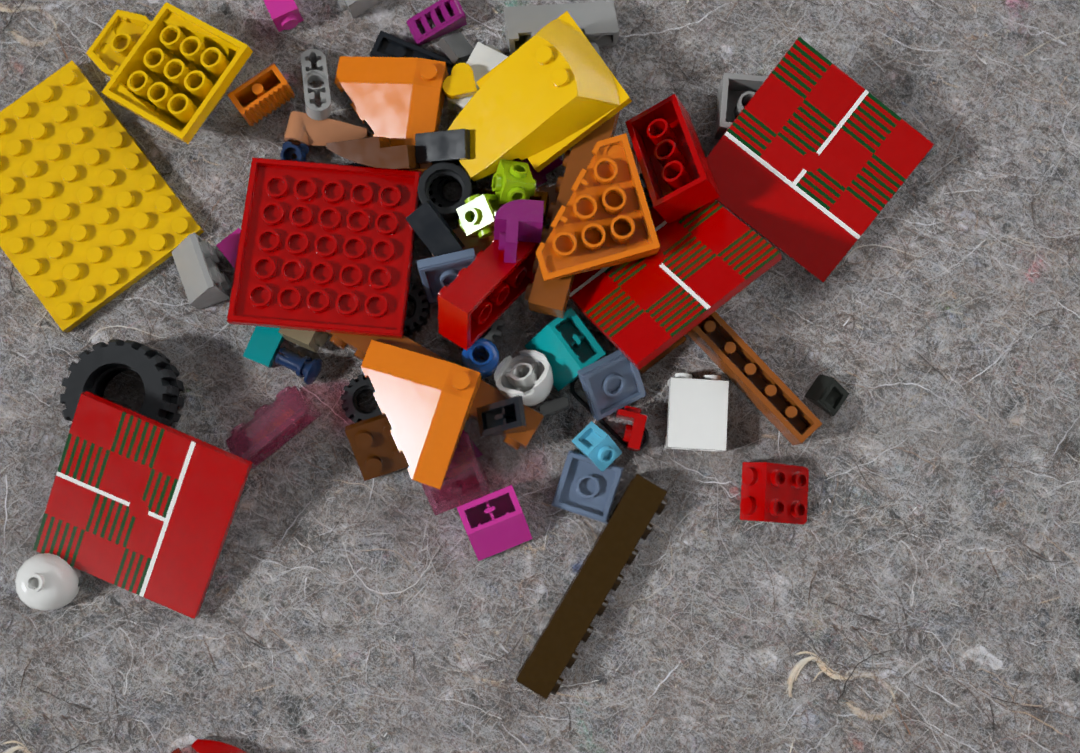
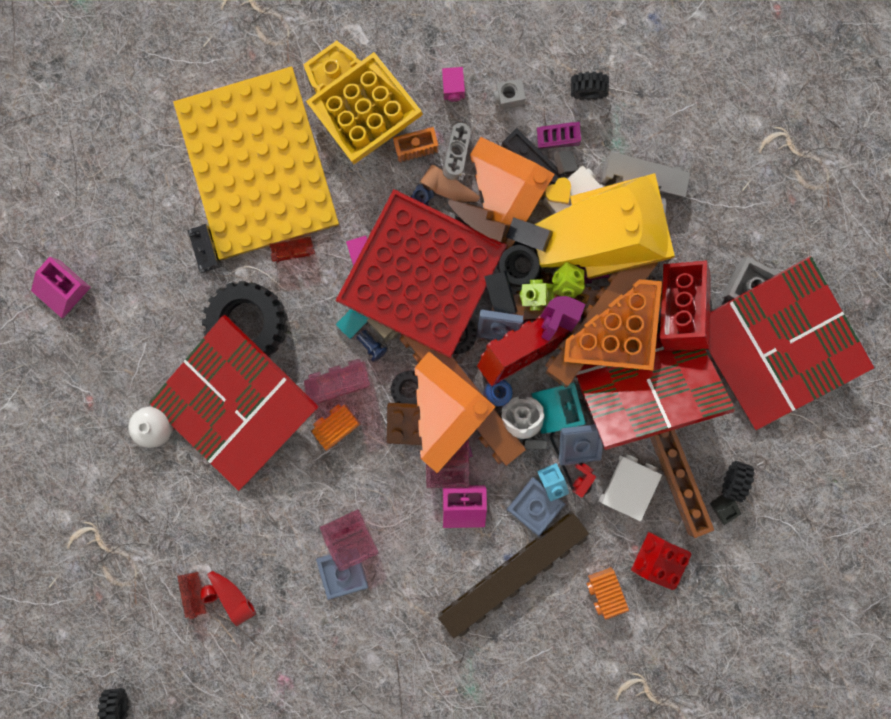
camera: 30 degrees right, 5 degrees up
light grey slope [172,233,231,310] -> none
black slope [477,396,526,437] -> none
none -> black hinge [187,224,223,273]
none -> clear red hinge [269,236,315,263]
none -> orange brick [311,404,361,451]
none -> sand blue tile [316,546,369,600]
none -> clear pink slope [319,509,379,572]
none -> orange brick [586,567,629,620]
none -> black tyre [722,460,755,503]

